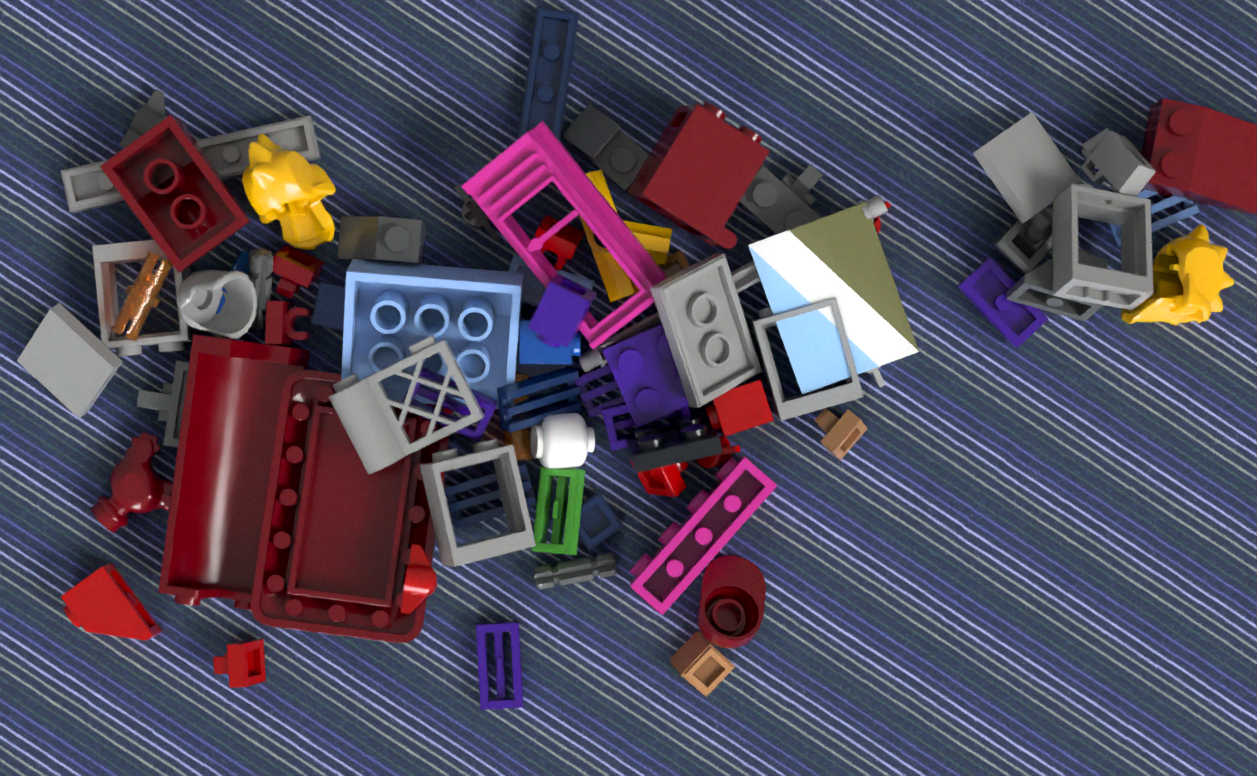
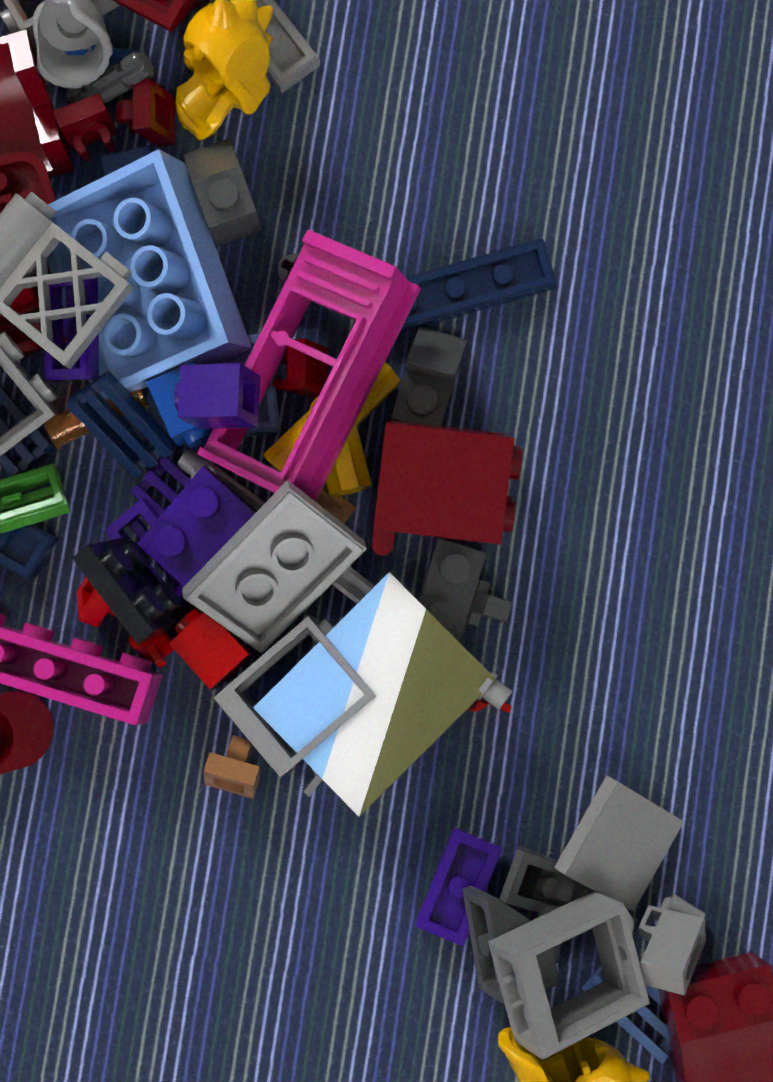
camera: 70 degrees right, 5 degrees down
white head [530,412,595,469] -> none

